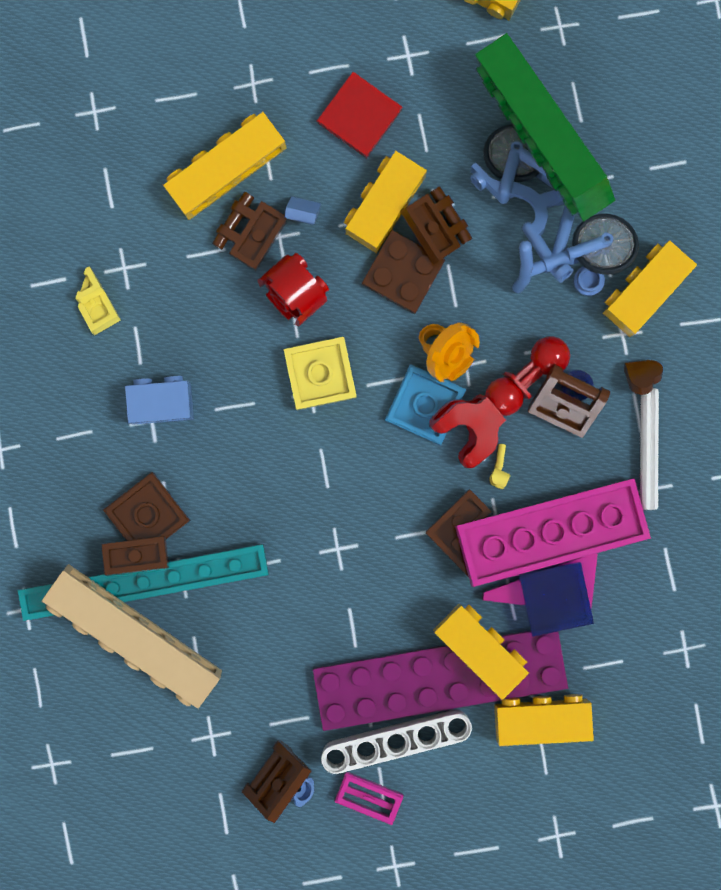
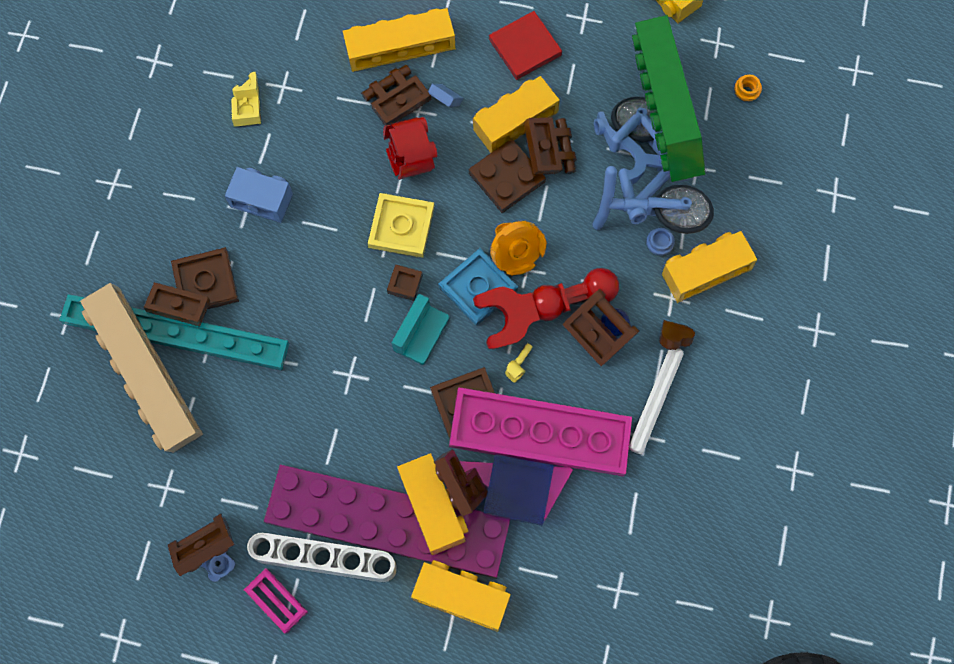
camera: 25 degrees right, 15 degrees down
none -> reddish brown plate [387,264,423,301]
none -> teal panel [391,294,449,365]
none -> reddish brown plate [434,449,489,517]
none -> light orange plate [734,74,762,101]

